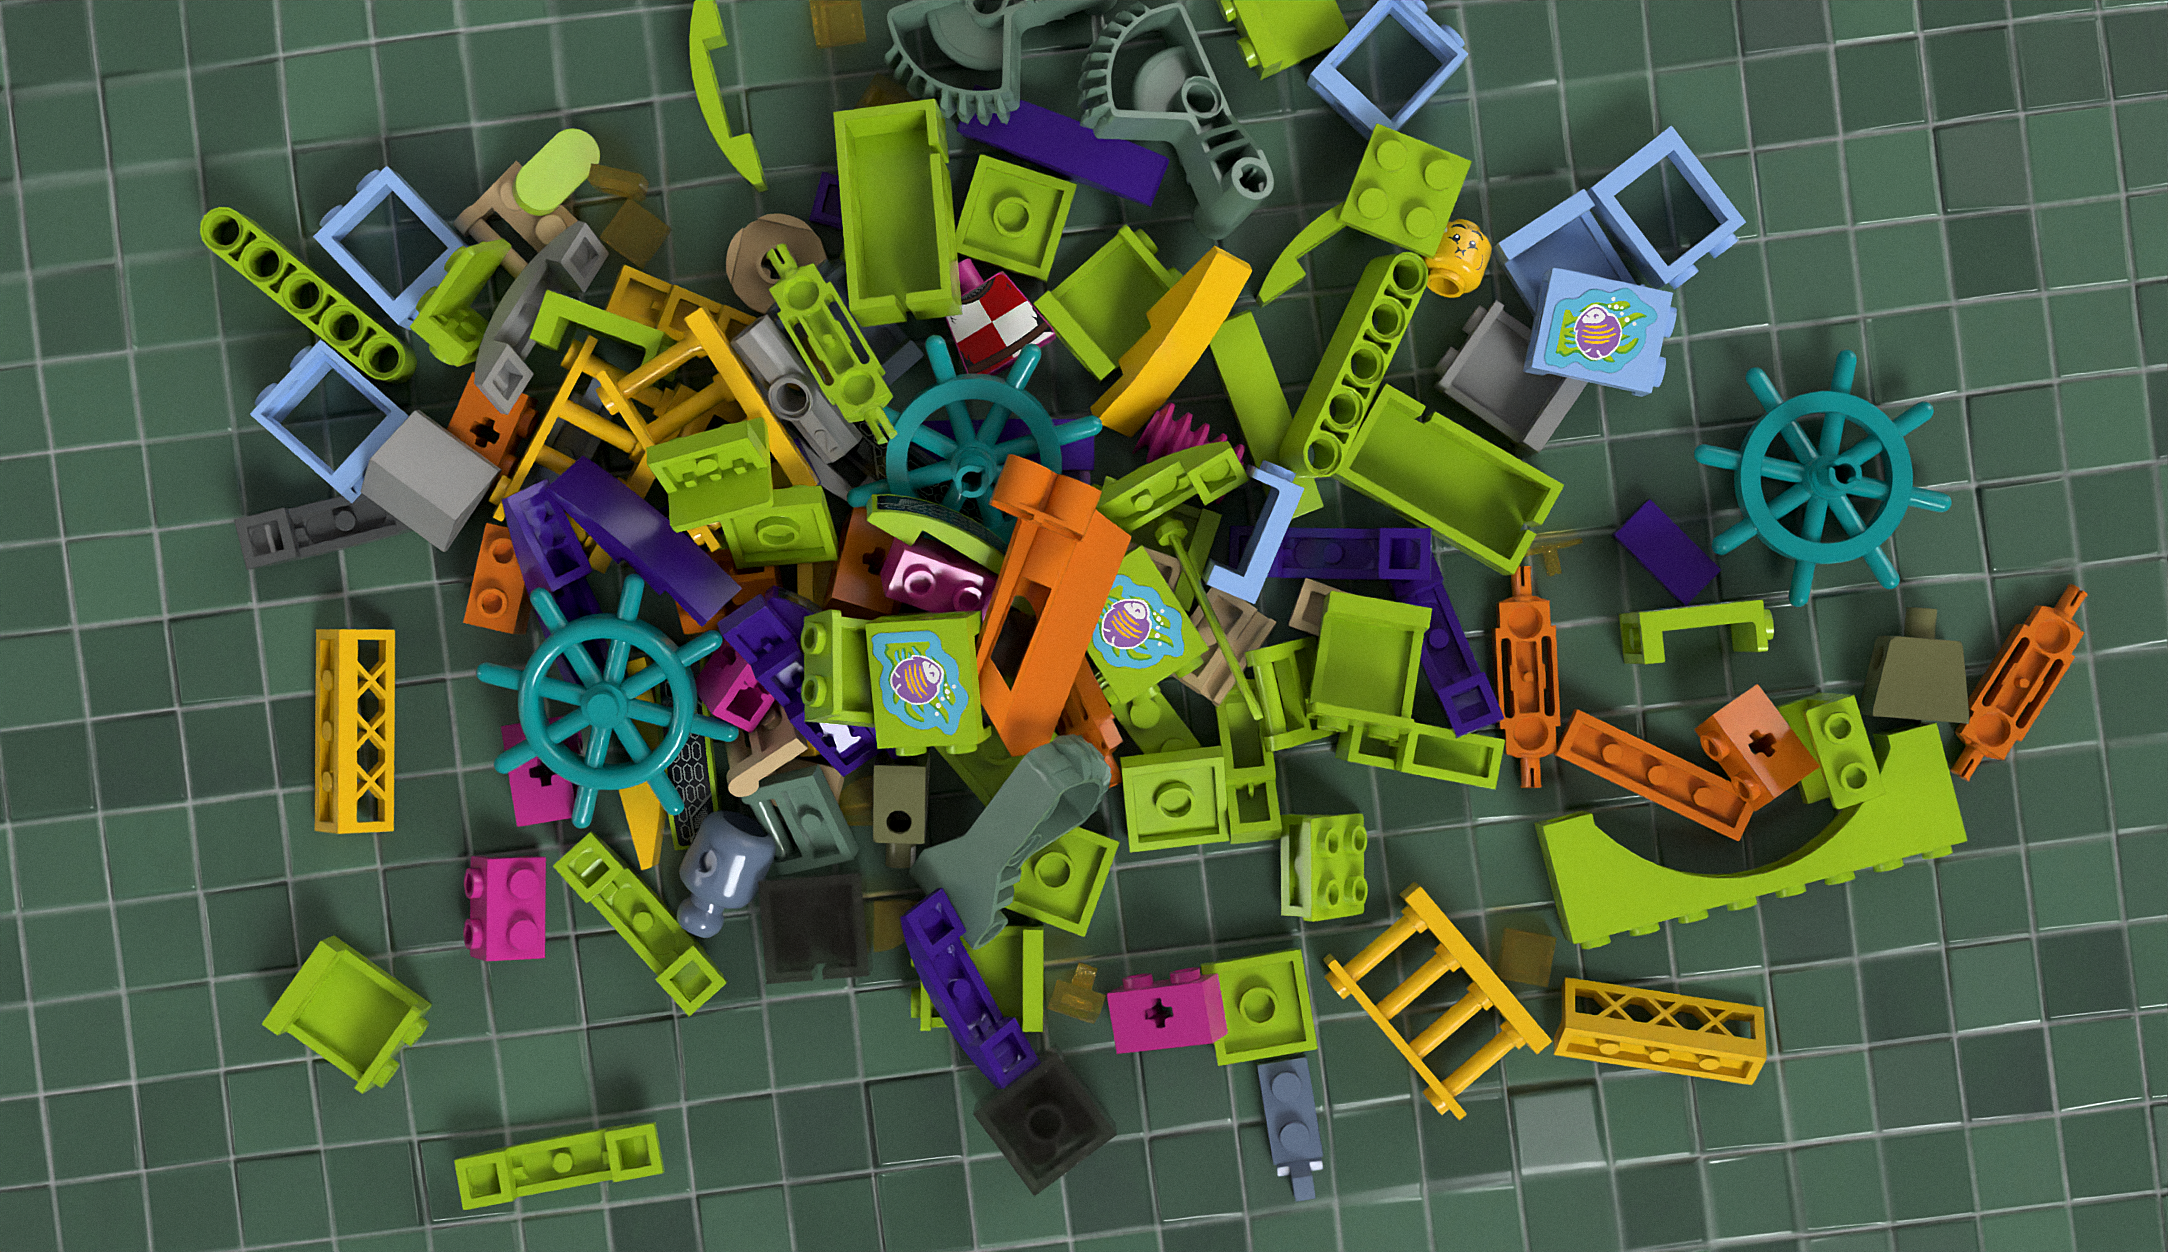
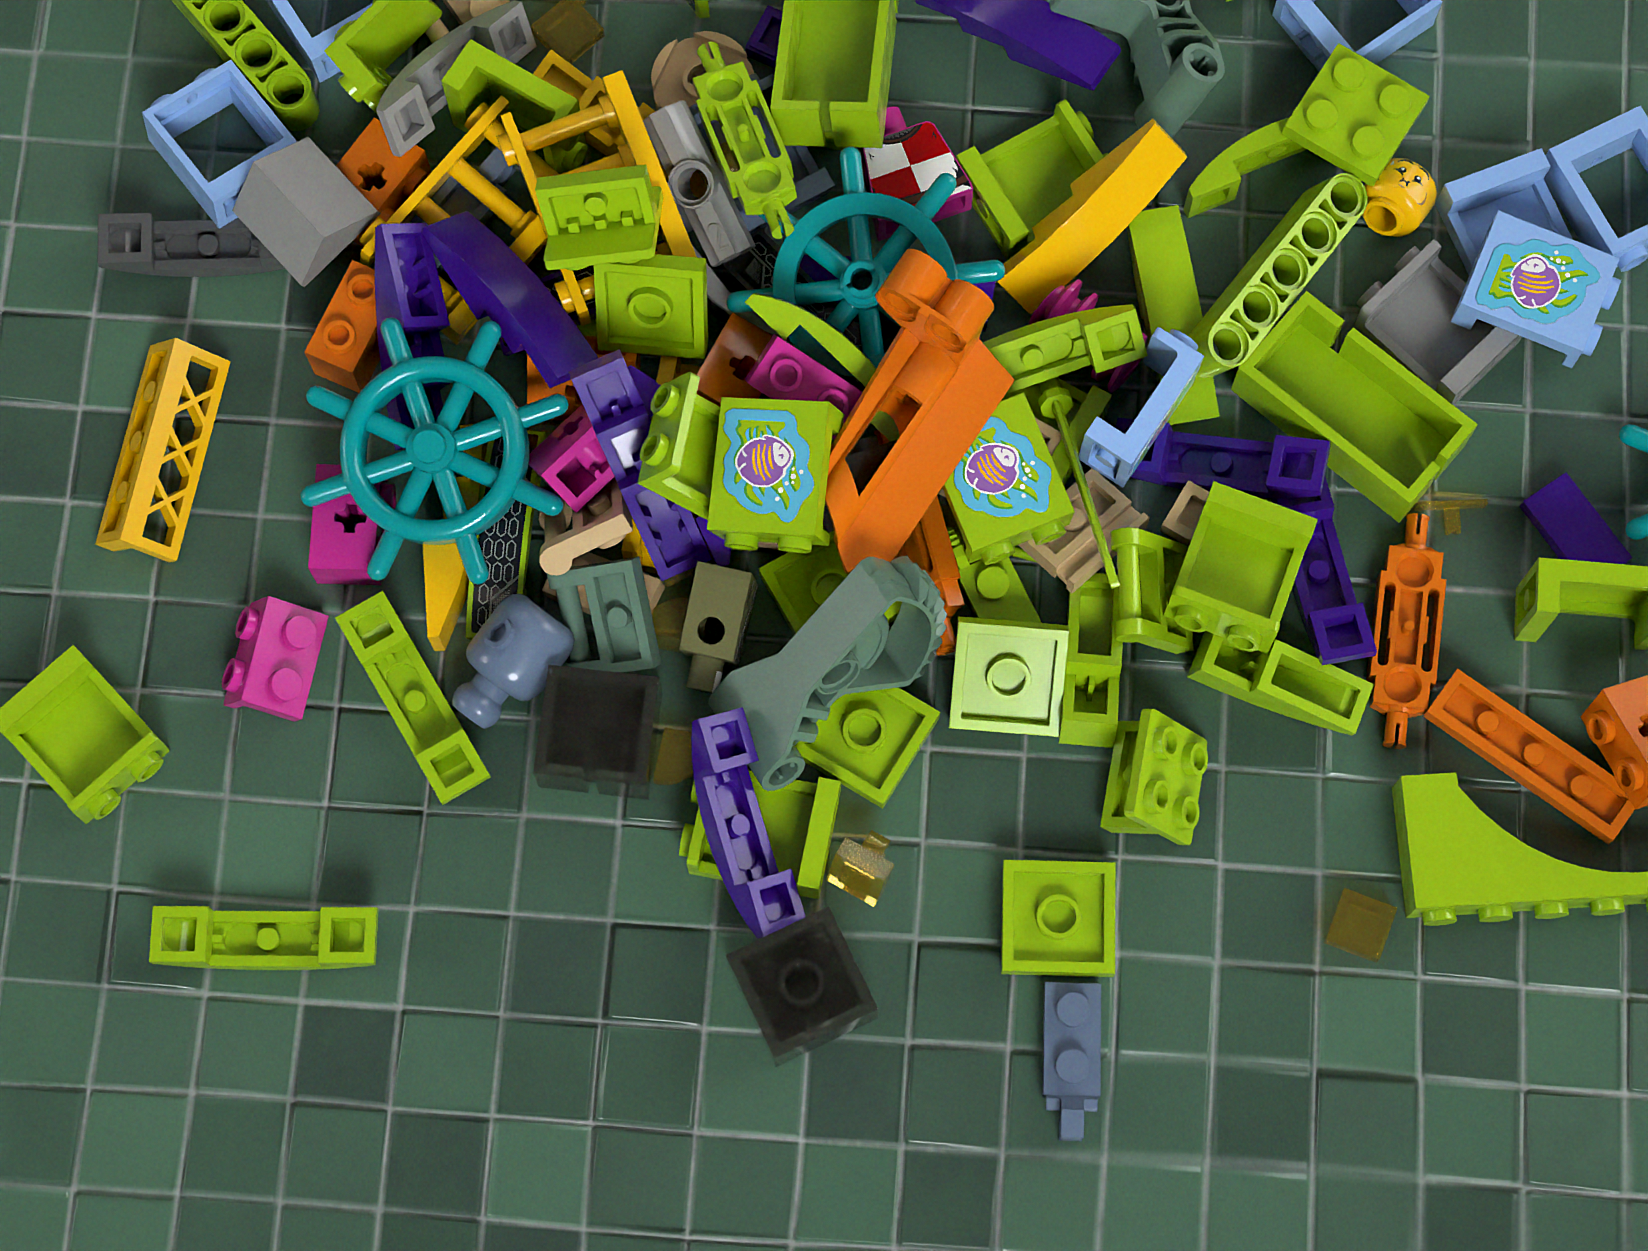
camera: 10 degrees right, 15 degrees down
lime plate [955,154,1077,283] -> none
dark pink brick [1107,967,1228,1054] -> none
yellow fence [1323,882,1553,1121] -> none
yellow fence [1554,977,1767,1085] -> none

